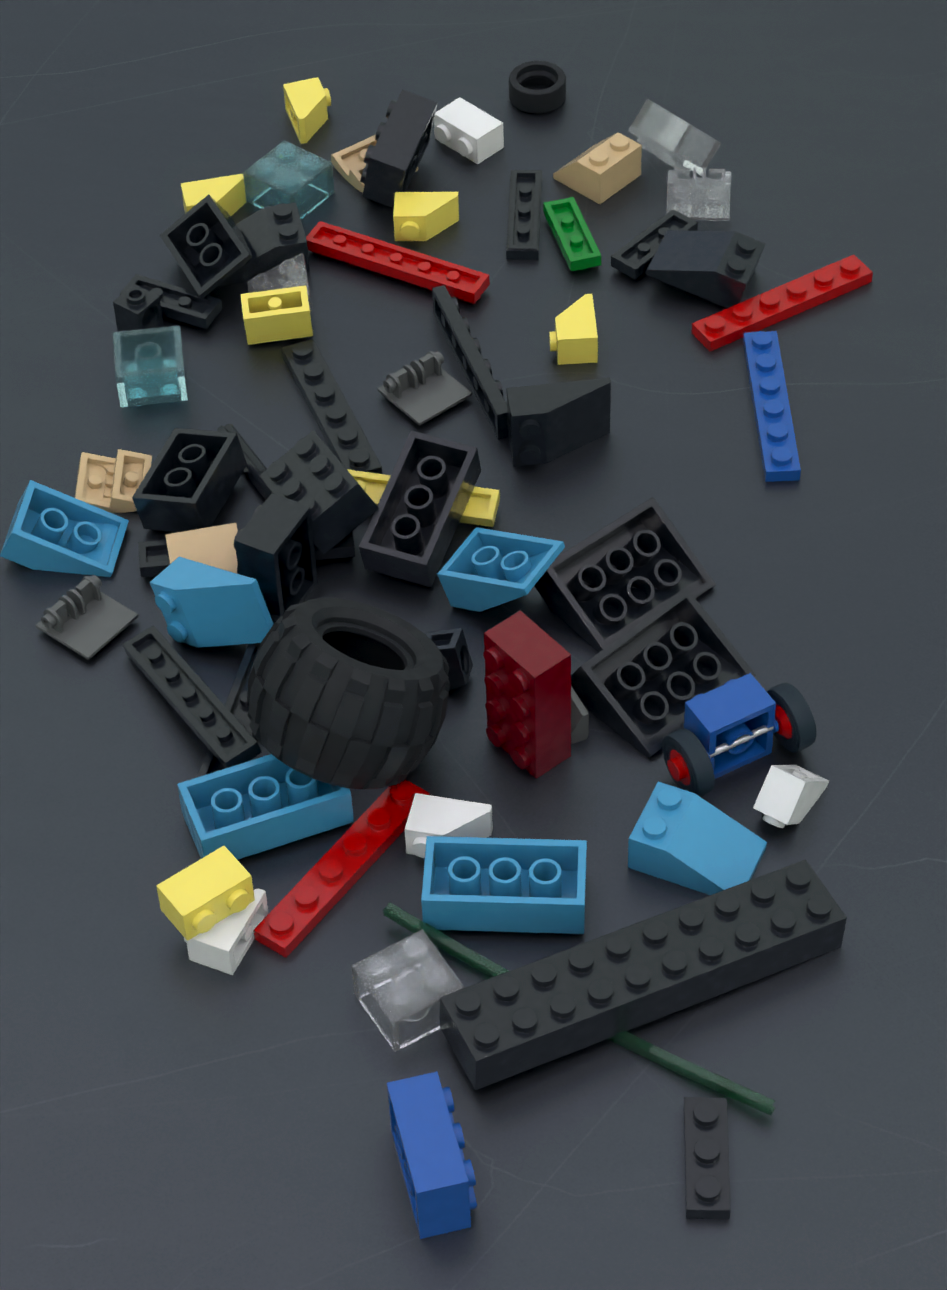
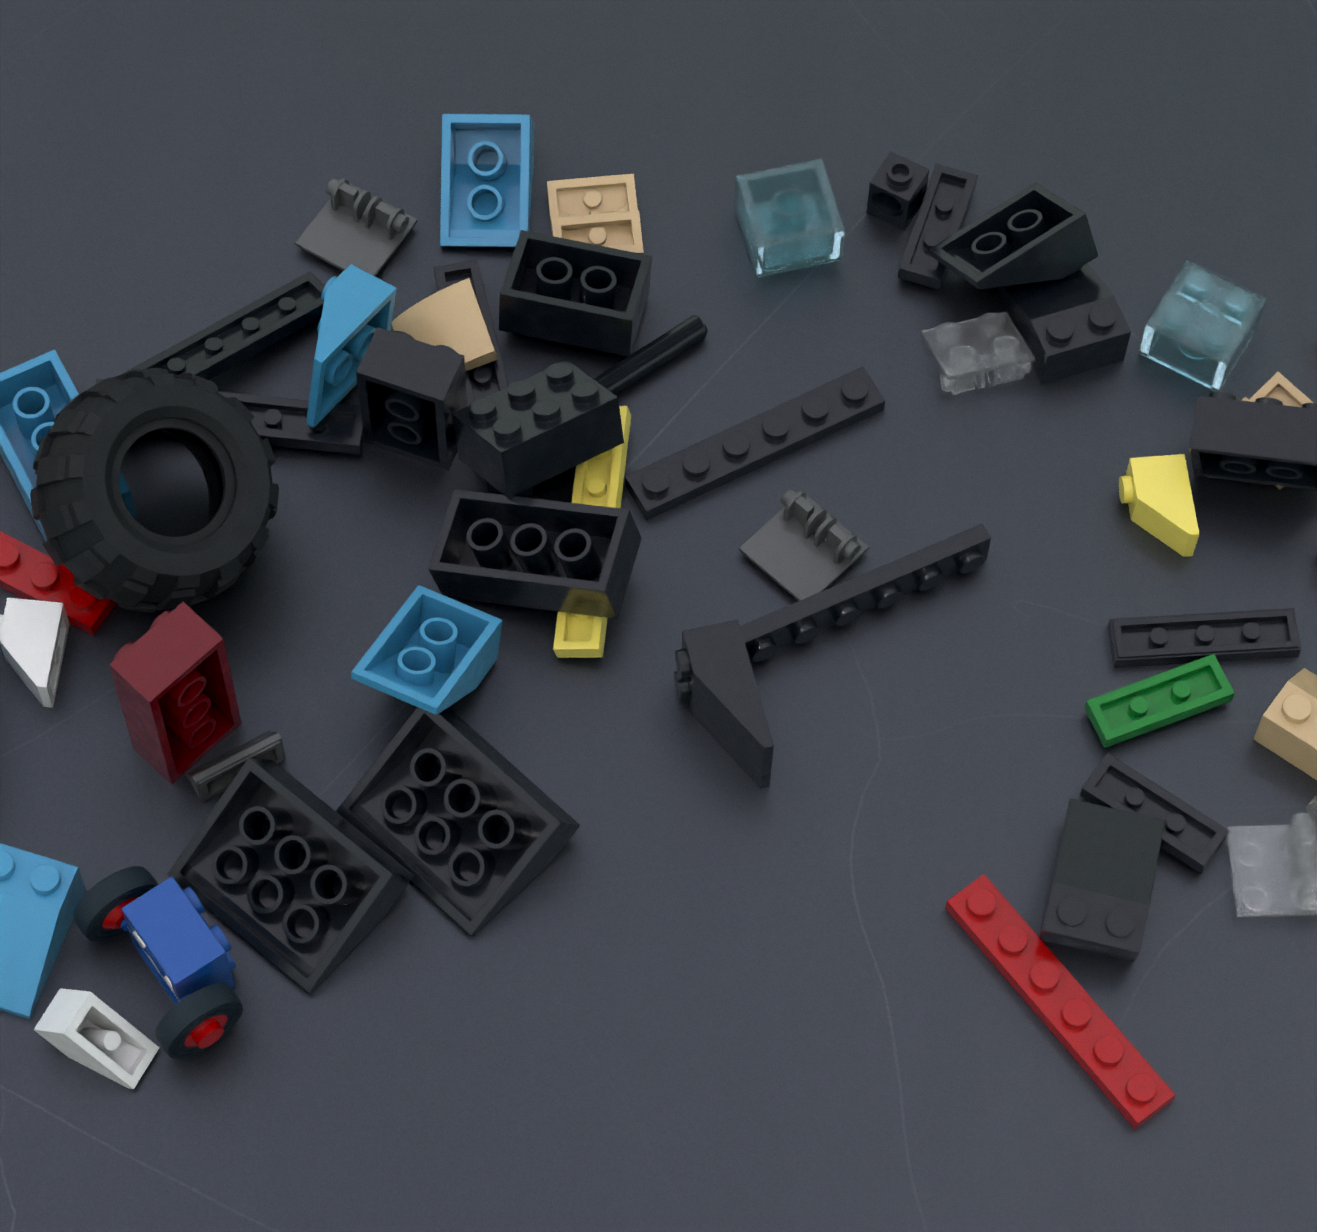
camera: 80 degrees right, 15 degrees up
light yellow slope [181,174,246,216] -> none
light yellow brick [240,285,313,345] -> none
red plate [306,221,490,304] -> none
black brick [426,628,473,690] -> none
light yellow slope [549,294,598,365] -> none
blue plate [743,331,801,482] -> none

